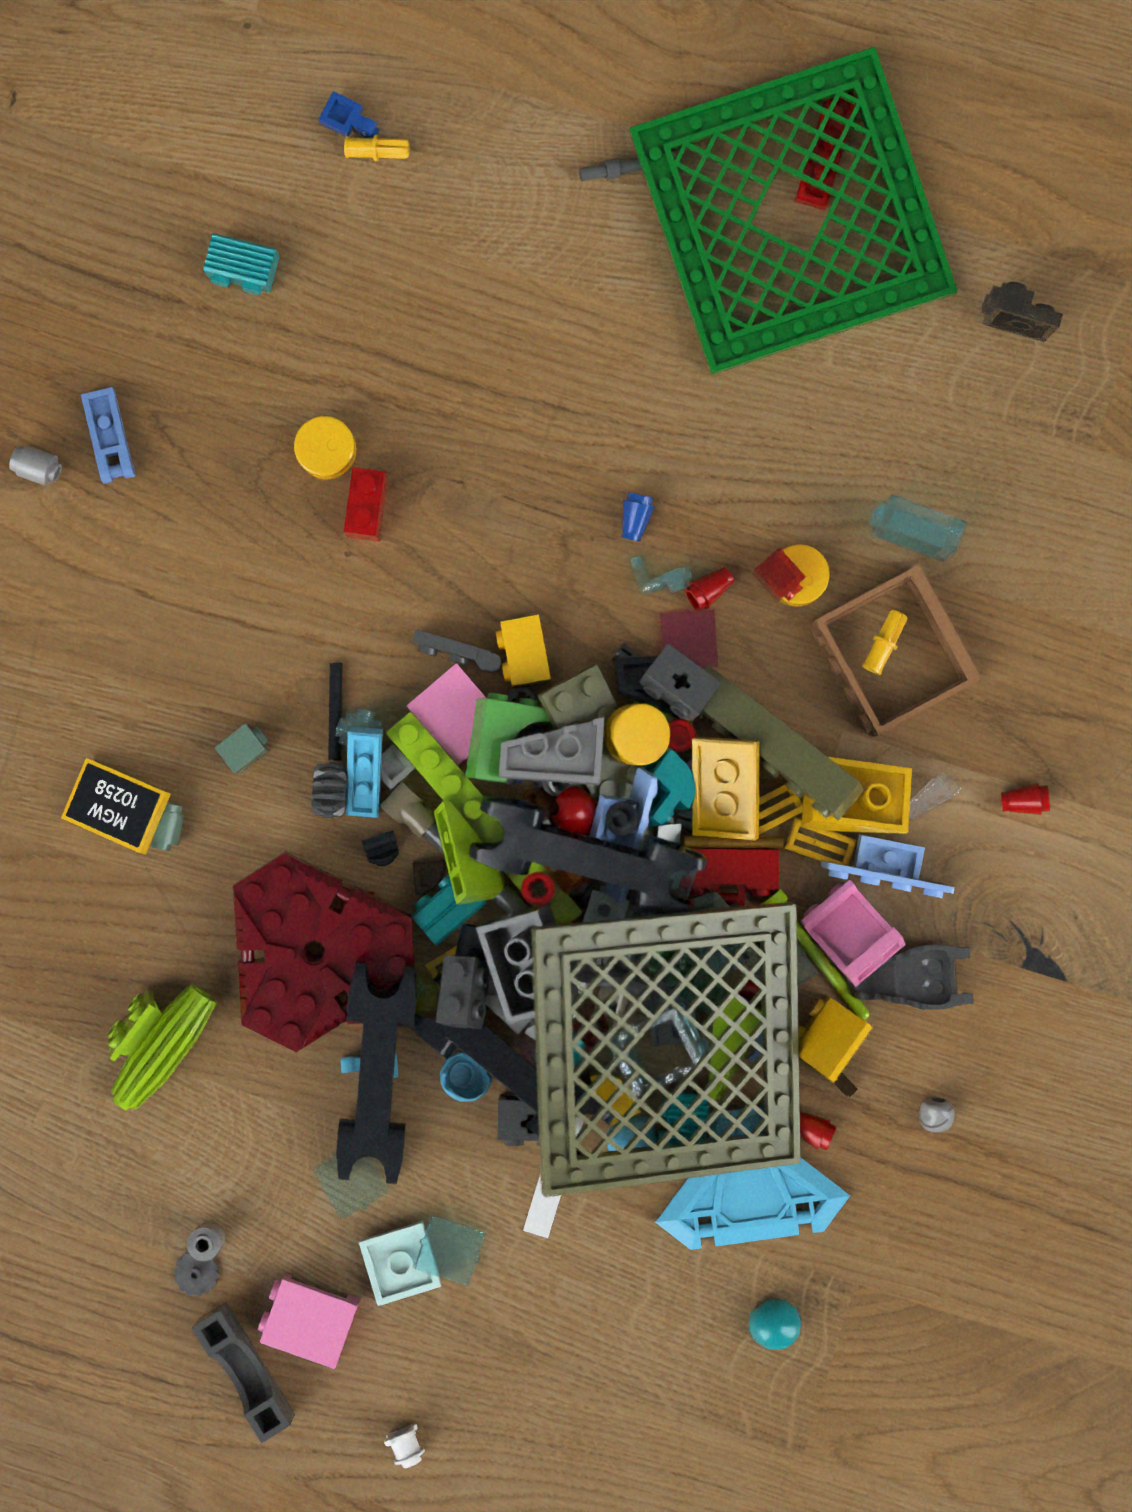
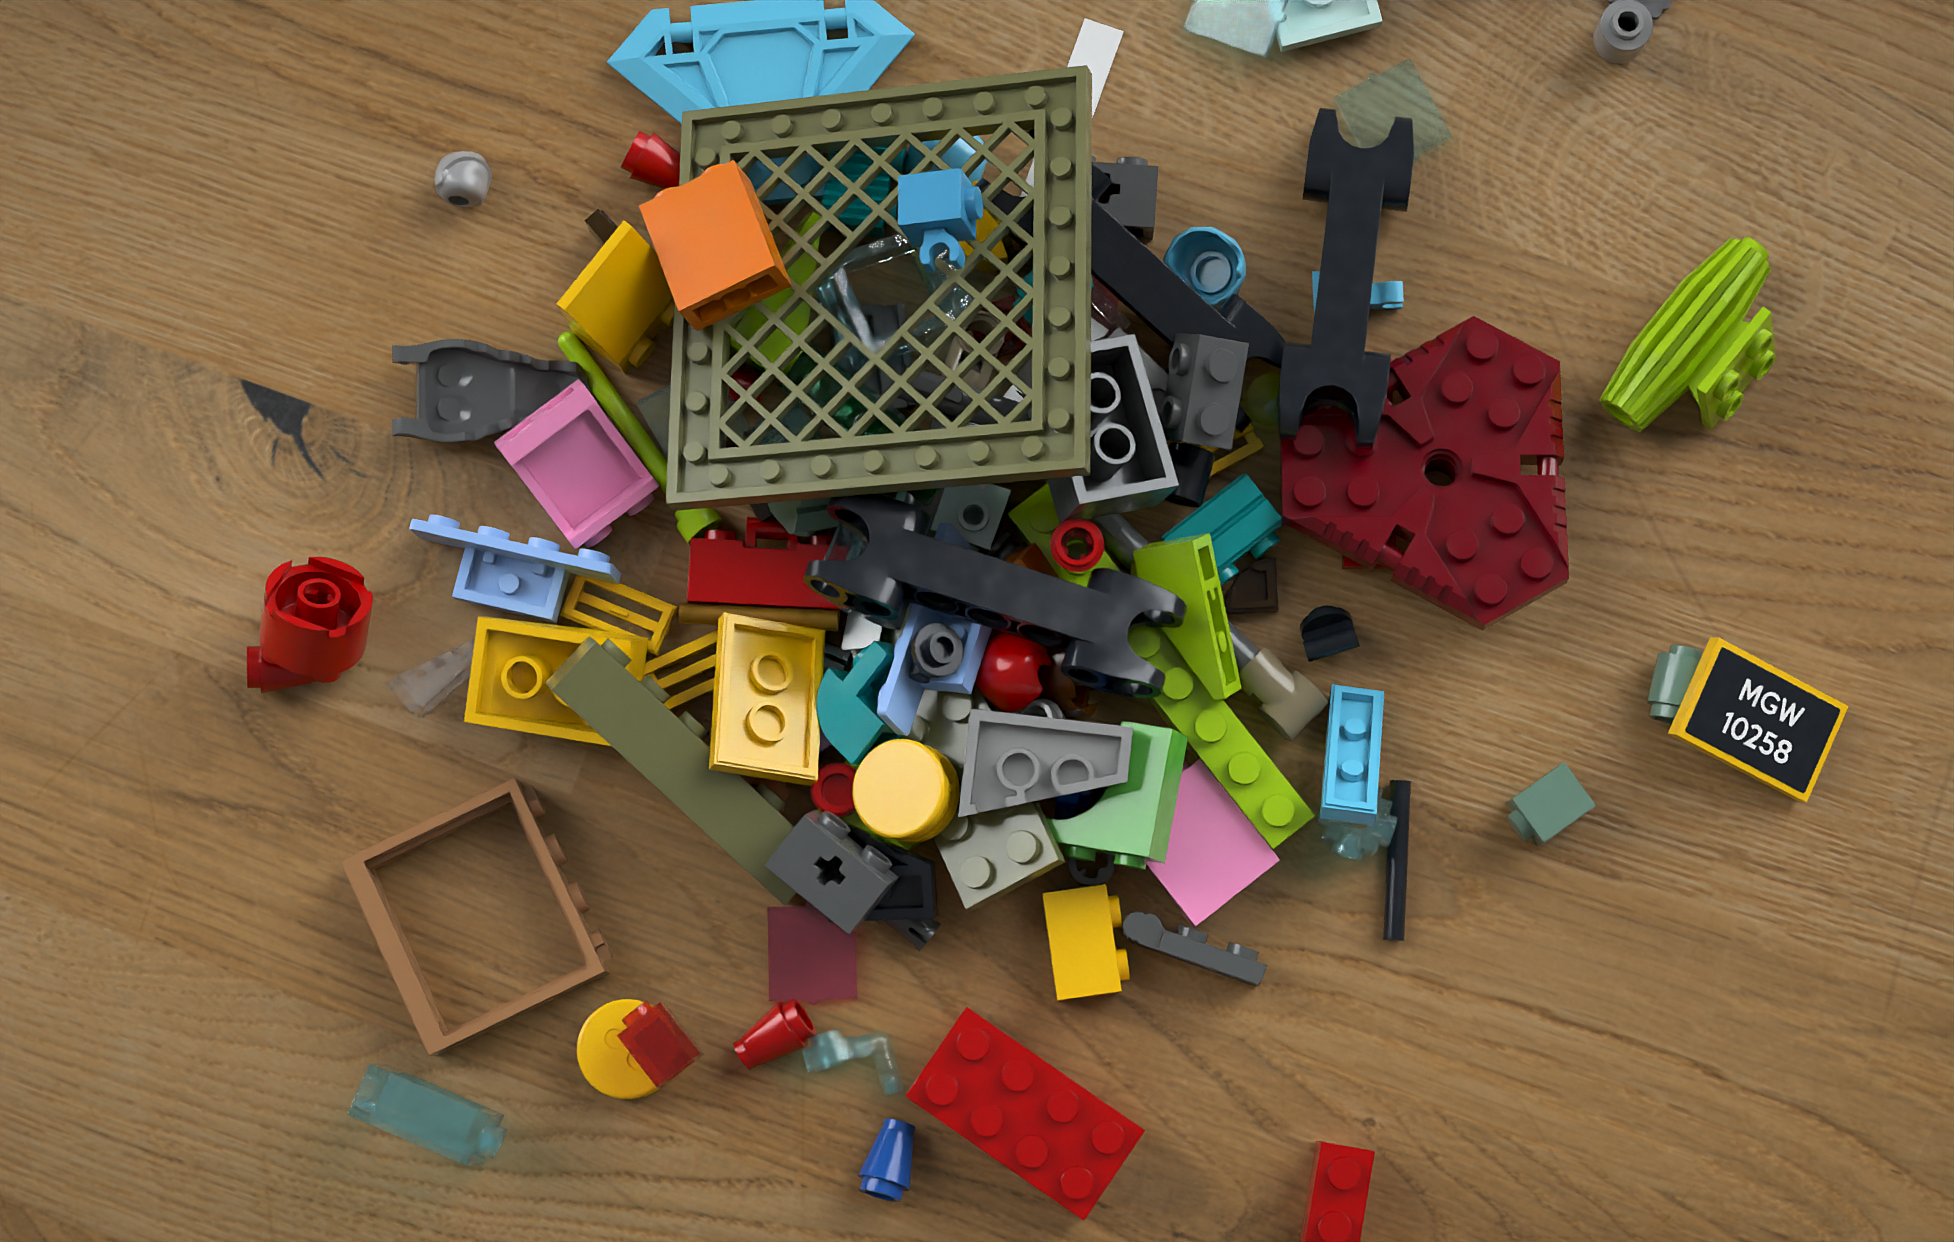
camera: 170 degrees left, 5 degrees down
dark grey gear [311,763,347,818] -> none
light grey plate [381,744,416,790] -> none
yellow axle [862,610,908,676] -> none
none -> red brick [259,557,373,683]
none -> orange brick [639,160,792,331]
none -> dark azure brick [898,168,983,273]
none -> red brick [905,1007,1145,1221]

